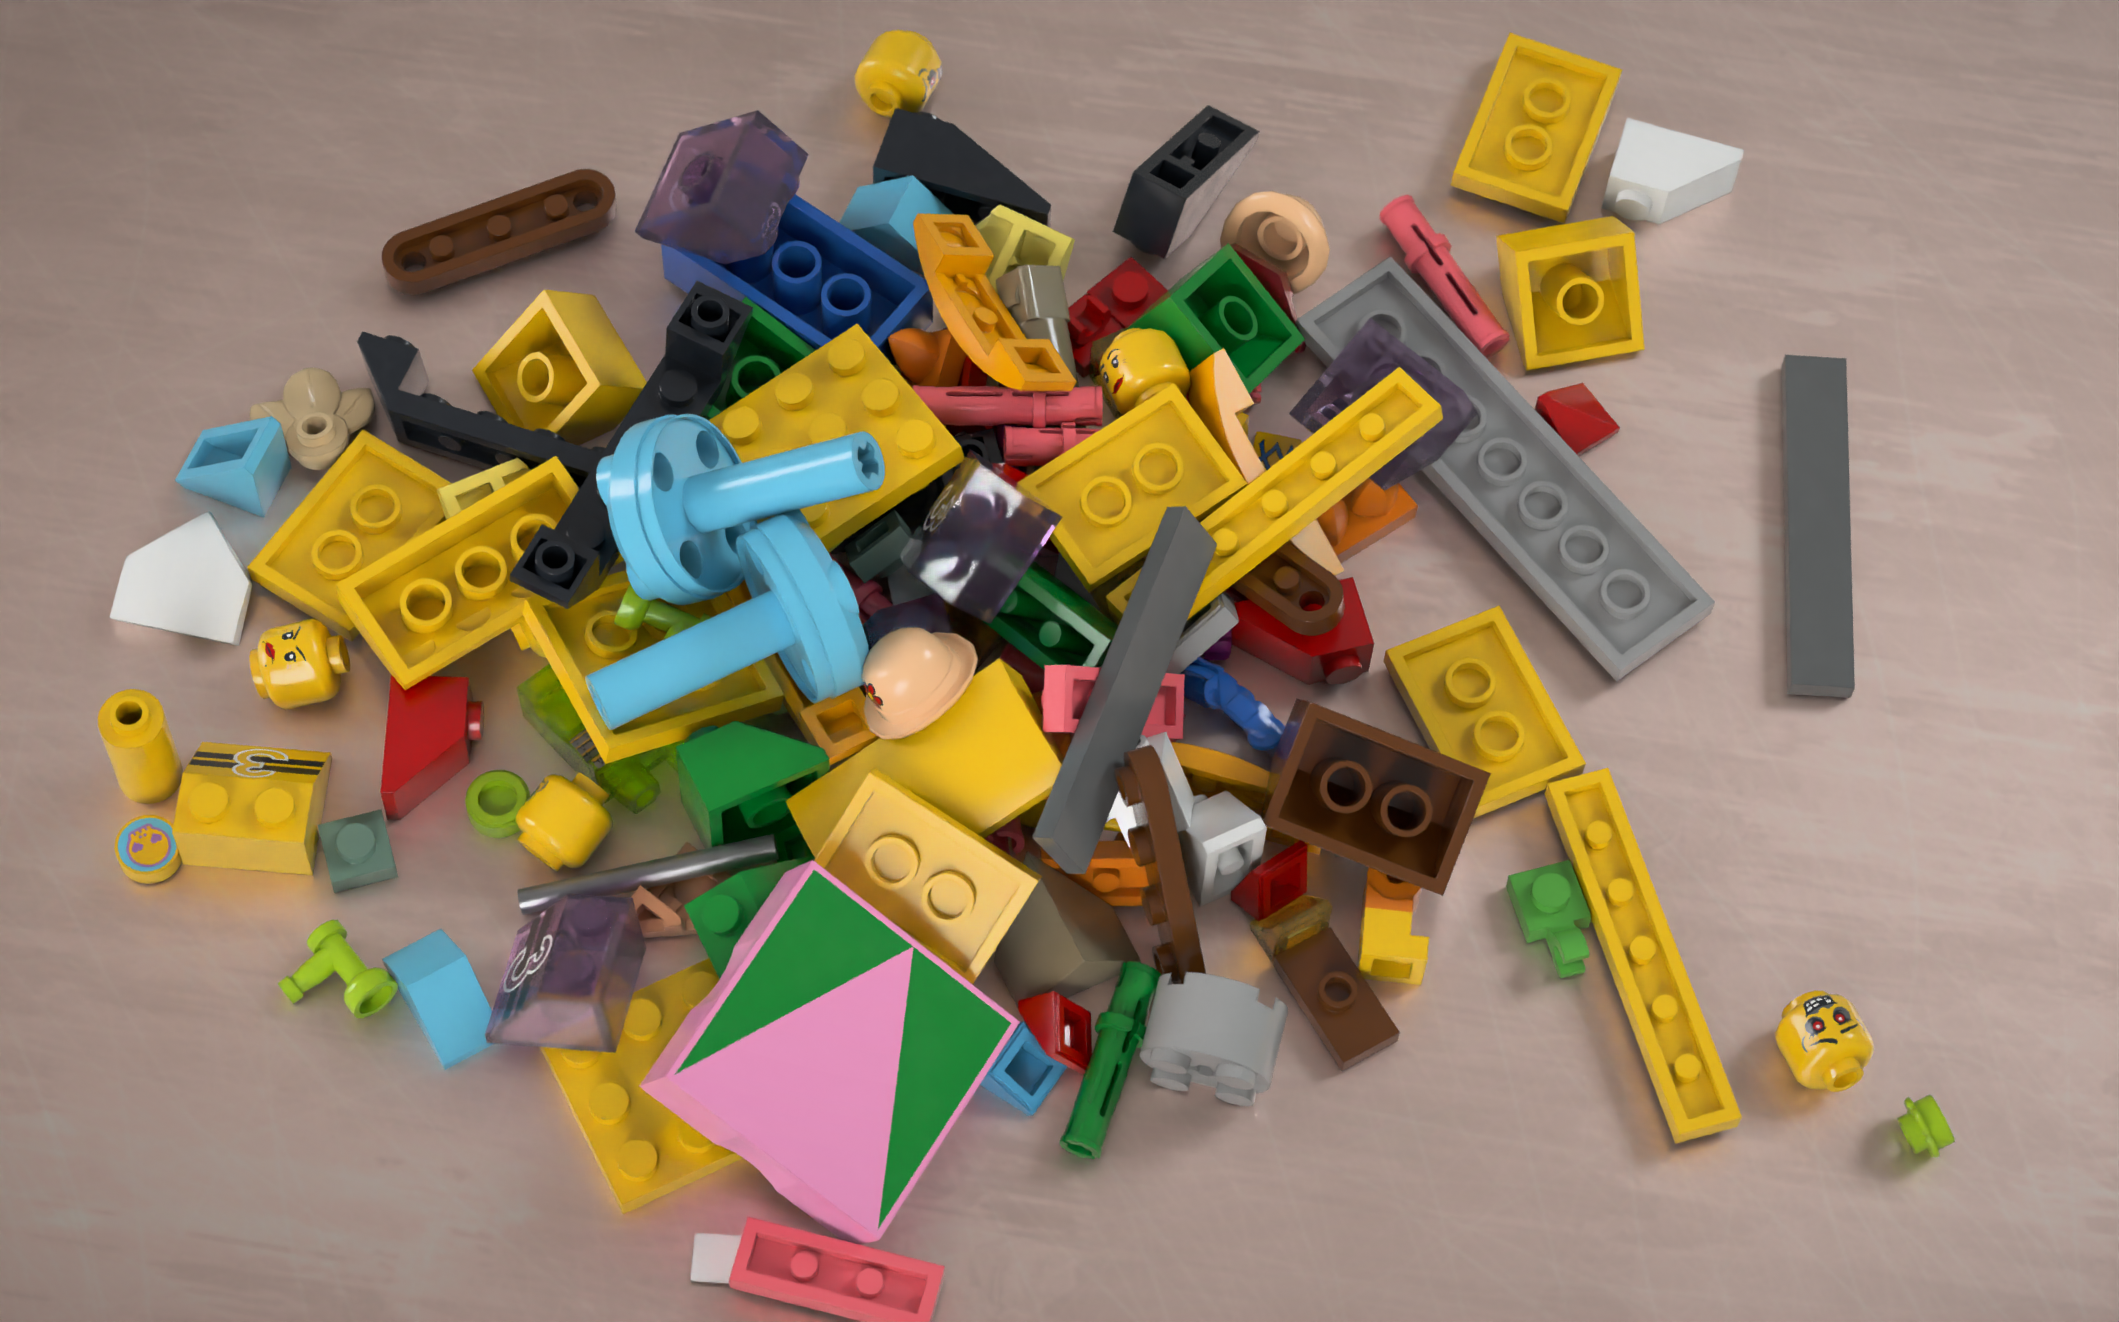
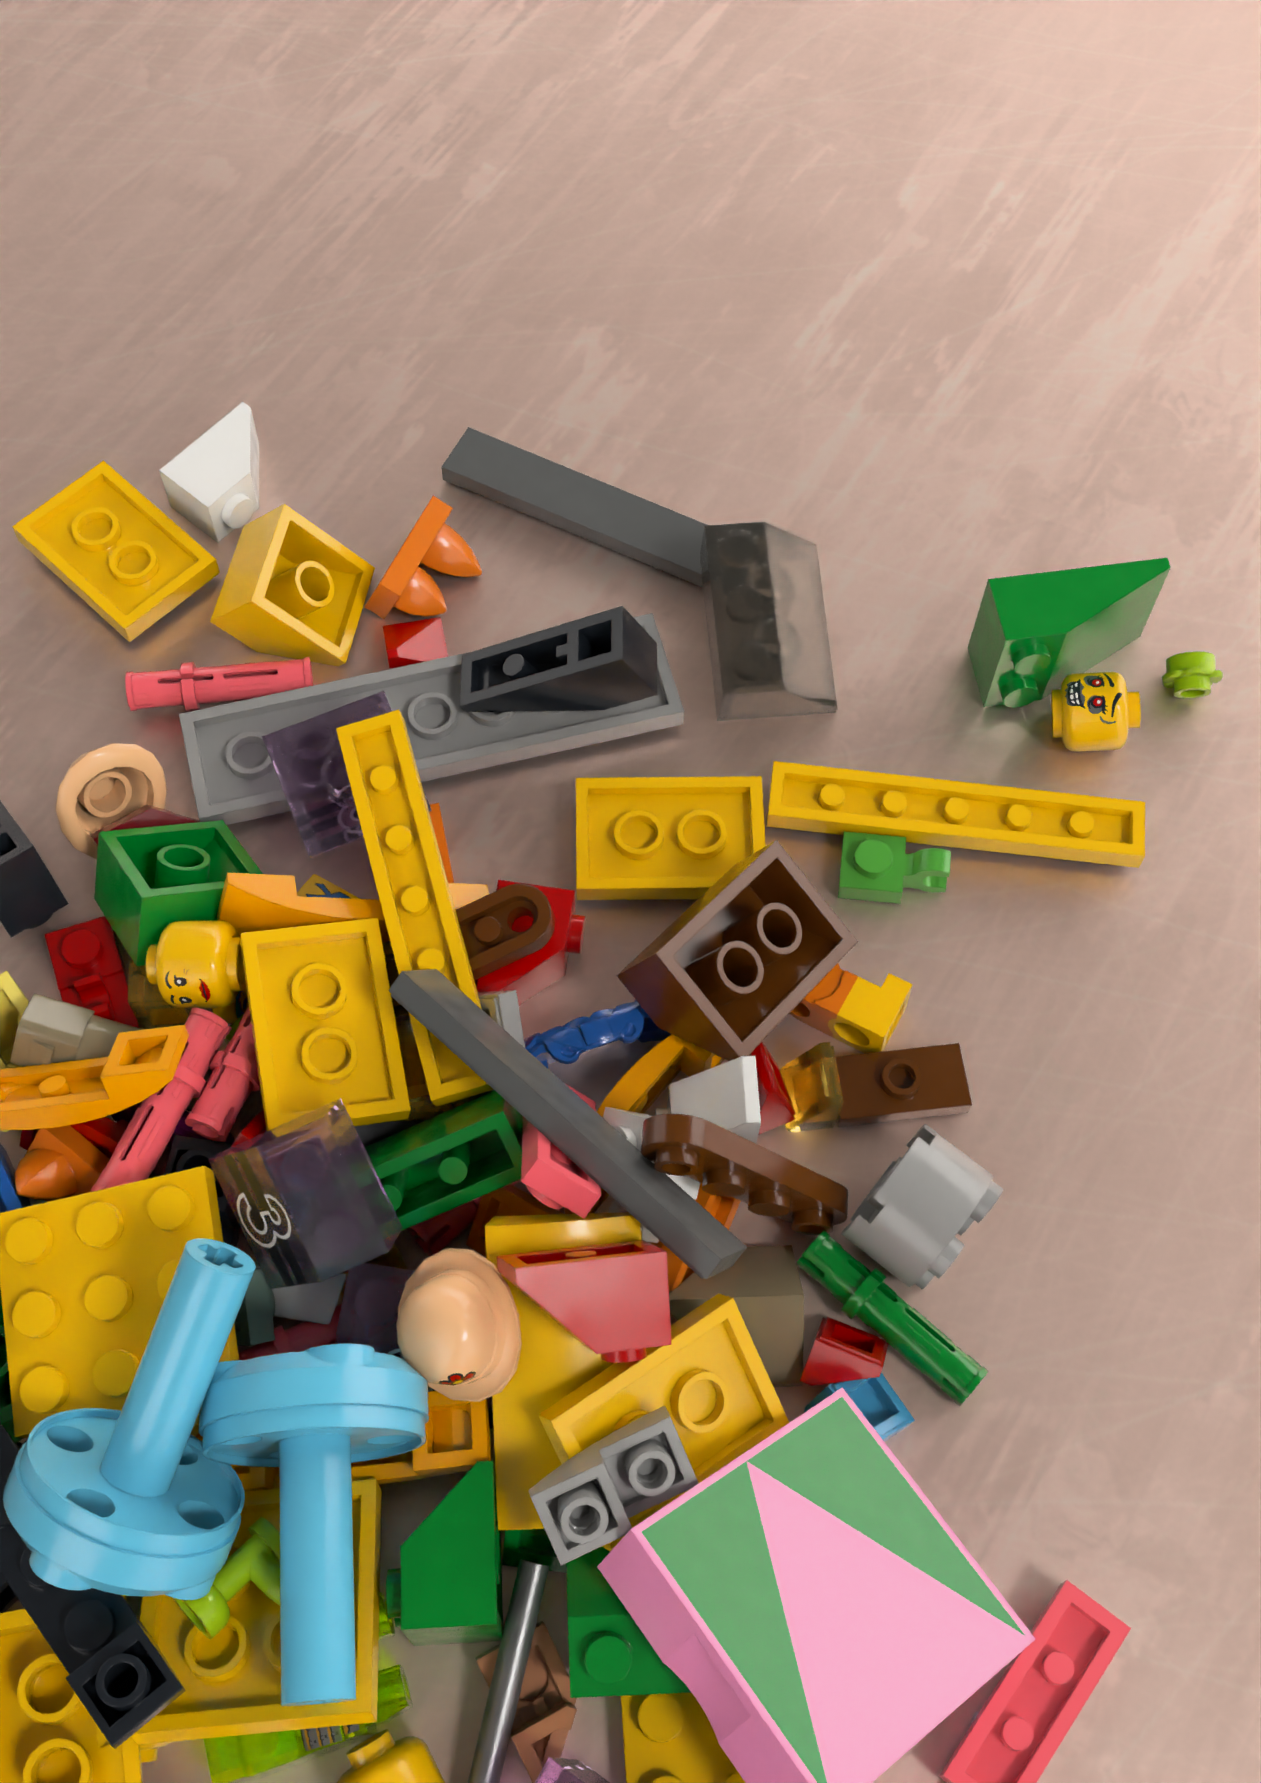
camera: 65 degrees left, 0 degrees up
none -> orange tile [365,495,482,620]
none -> black slope [460,606,658,712]
none -> slope [497,1240,672,1363]
none -> light grey slope [528,1406,699,1565]
none -> clear smoke slope [700,522,837,721]
none -> green slope [968,558,1171,708]

